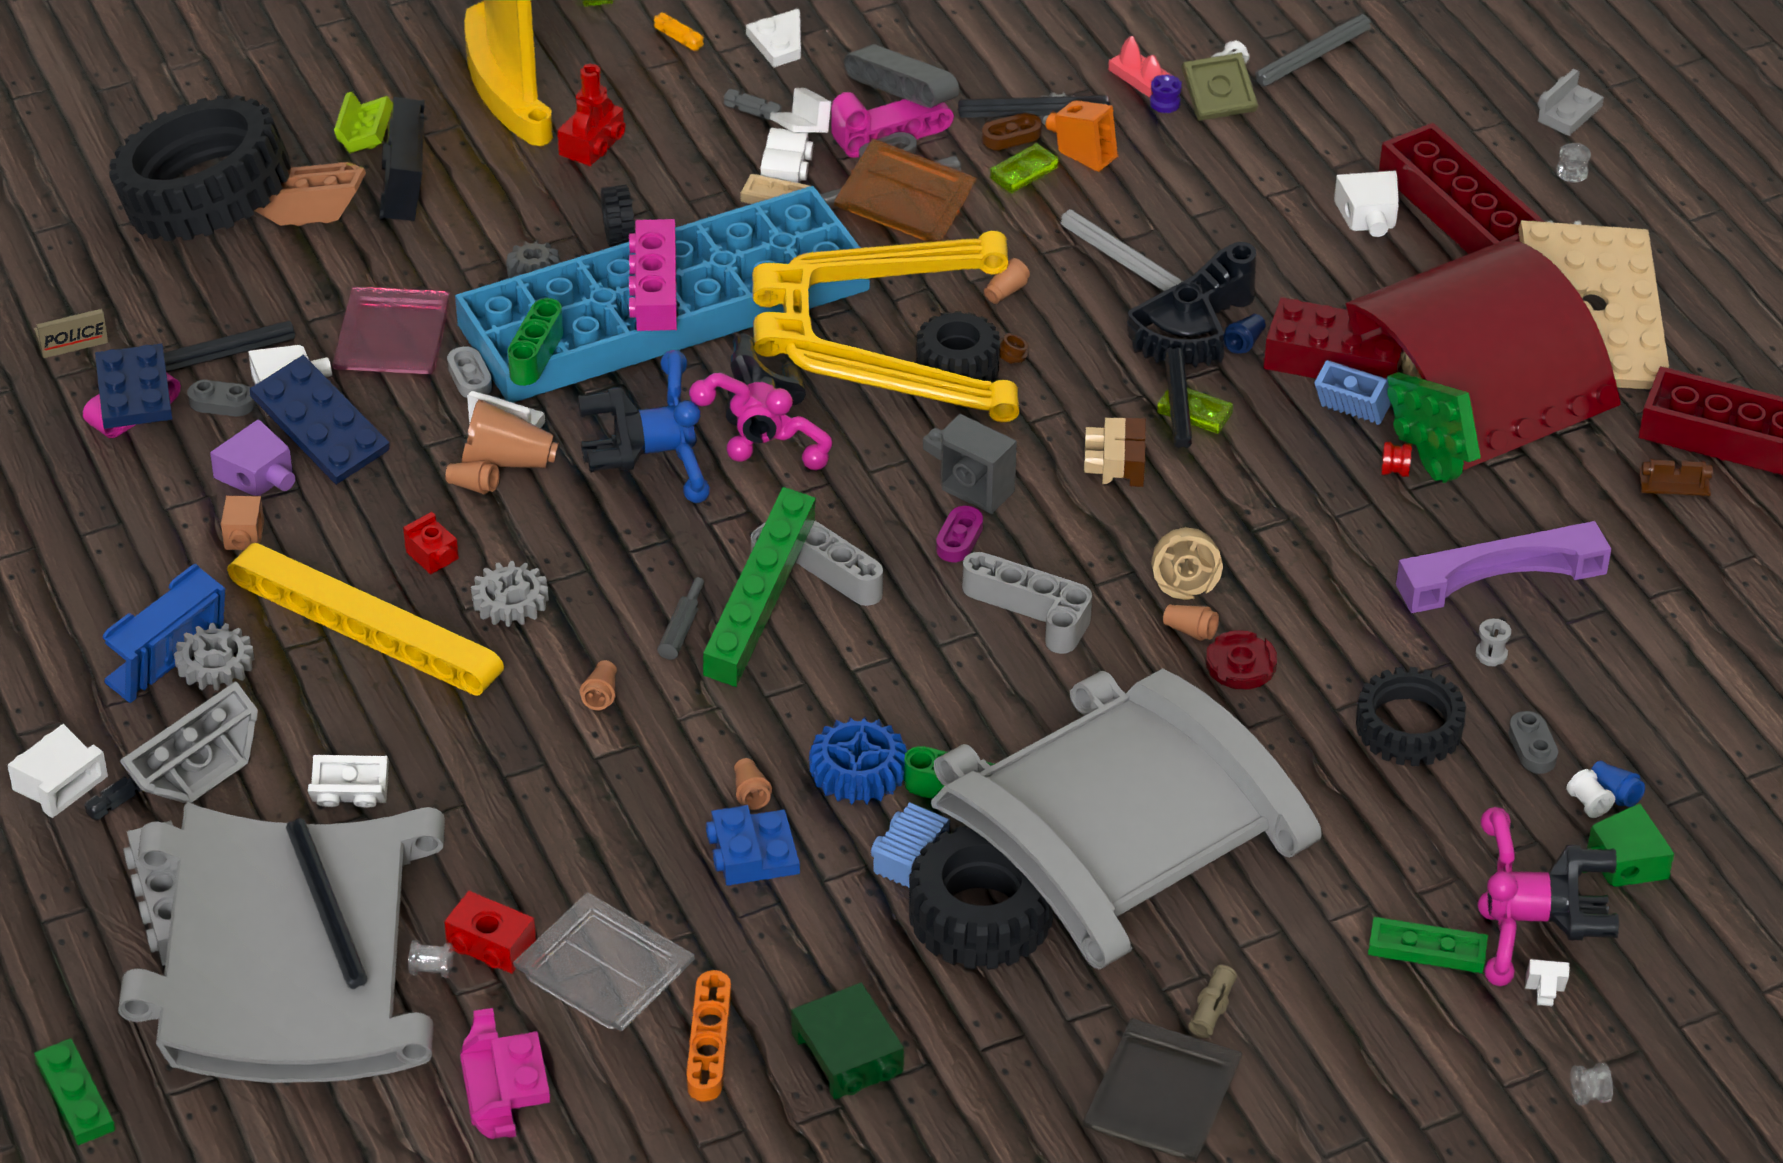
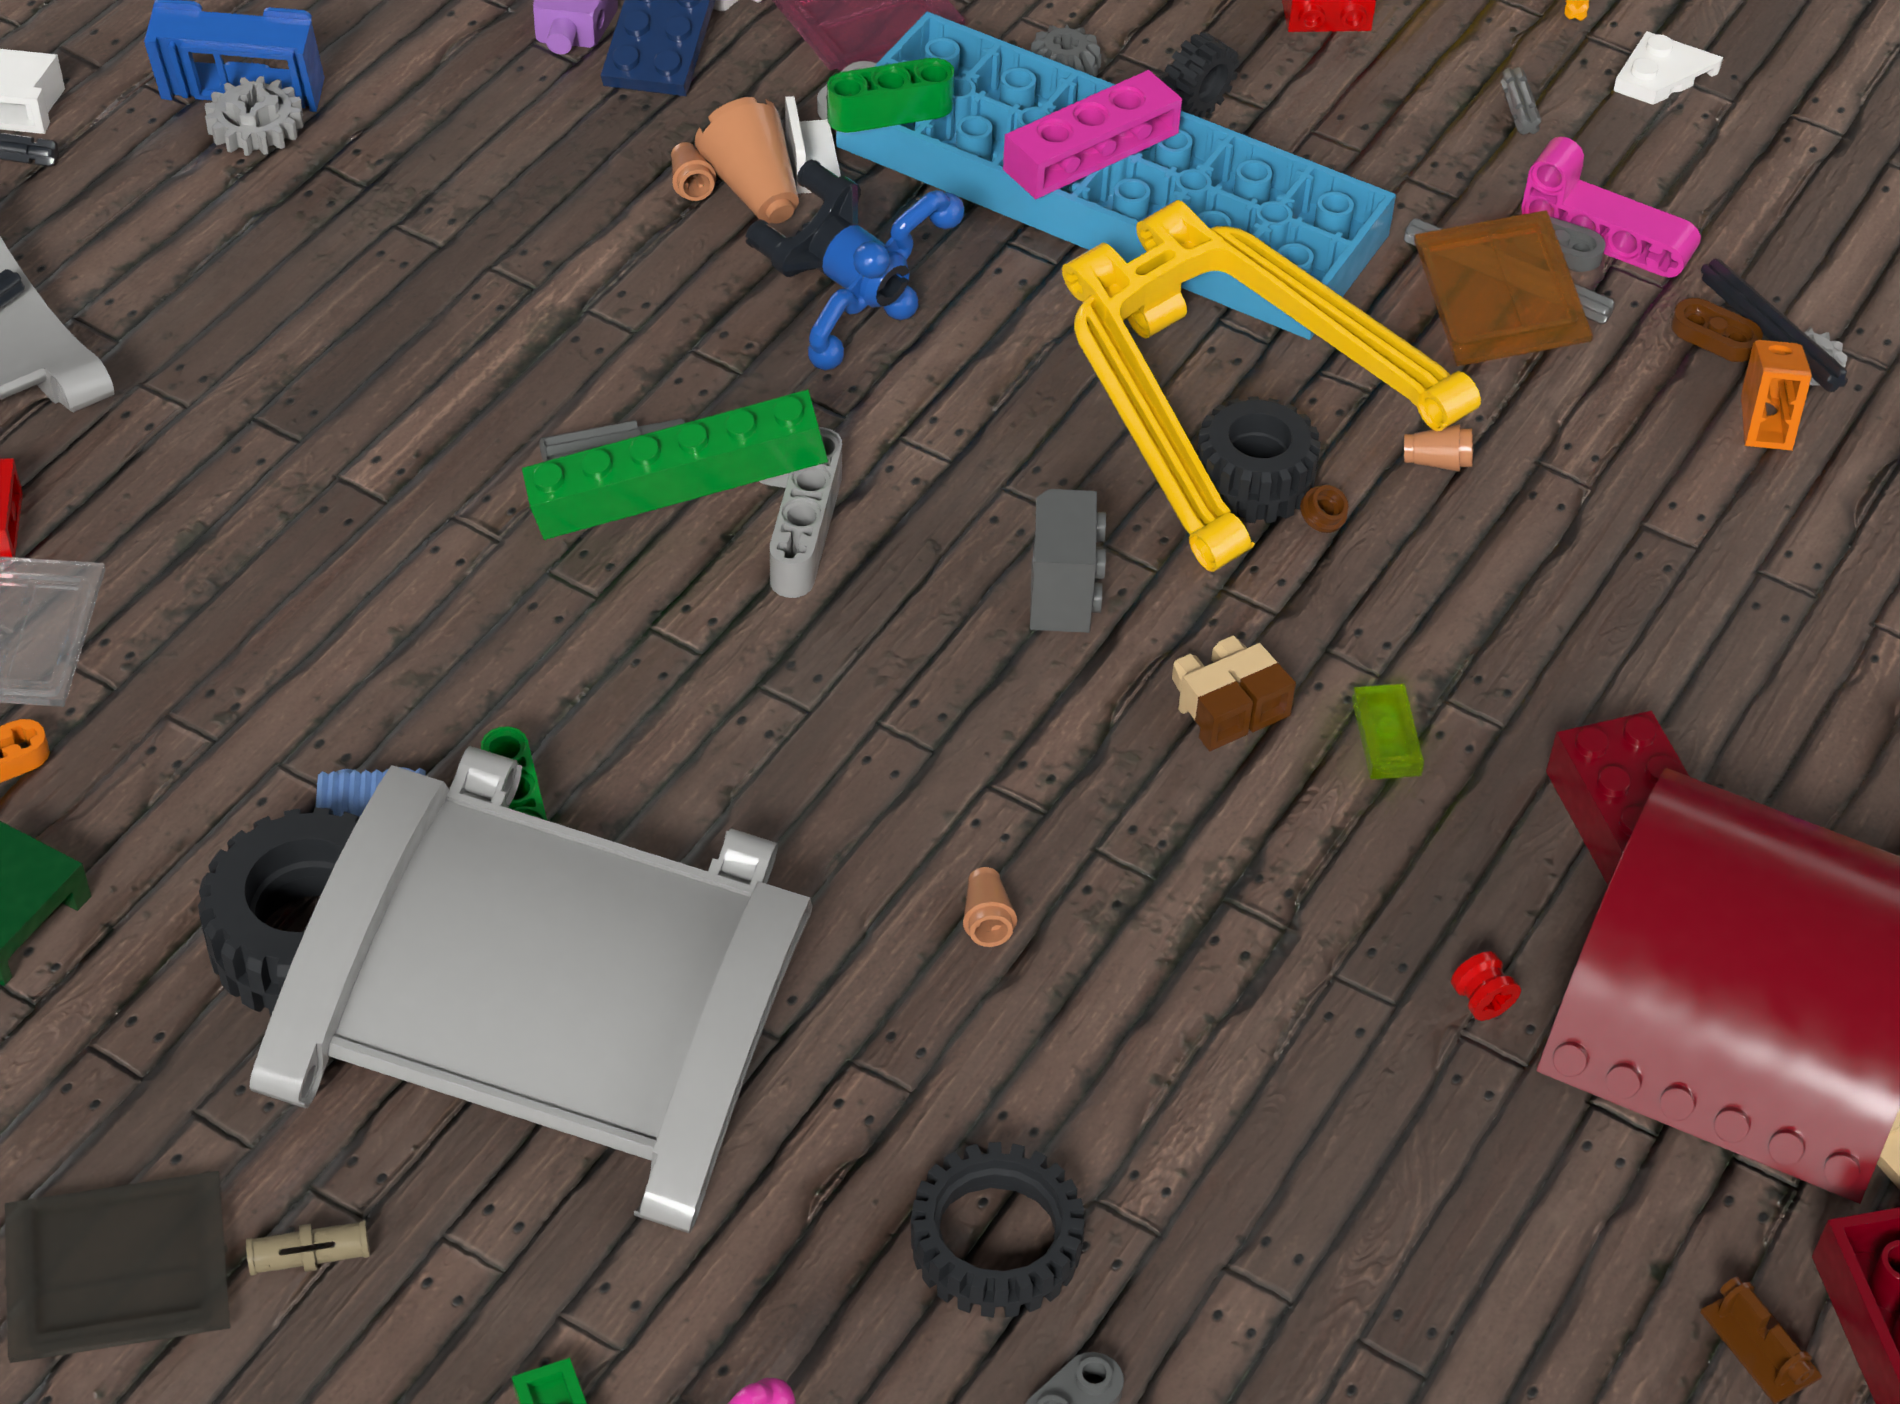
camera: 55 degrees right, 5 degrees up
light grey wedge [120,681,258,804] -> none
nougat brick [221,496,264,550] -> none
yellow beam [227,543,504,695] -> none
white bracket [308,755,389,808] -> none
red brick [403,512,459,575] -> none
light grey gear [471,561,549,627] -> none
nougat cone [580,660,617,710] -> none
dark pink wheel [689,334,832,471] -> none
blue plate [706,805,800,886] -> none
nougat cone [734,758,772,810] -> none
tan plate [741,174,810,204] -> none
white brick [761,128,814,184] -> none
white panel [770,88,831,132] -> none
blue gear [809,717,907,805] -> none
dark grey beam [844,44,959,108] -> none
magenta plate [936,506,983,562] -> none
light grey beam [962,552,1092,654] -> none
clear neon green plate [990,143,1058,194] -> none
light grey axle [1061,210,1183,291] -> none
black arm [1127,242,1256,369] -> none
tan cylinder [1151,527,1223,600] -> none
black axle [1165,347,1192,448] -> none
dark red tile [1206,630,1277,690] -> none
dark blue cone [1224,314,1266,354] -> none
medium blue brick [1314,360,1391,425] -> none
green plate [1387,372,1481,483] -> none
medium lavender arch [1396,521,1611,613] -> none
light grey bush [1475,618,1511,666] -> none

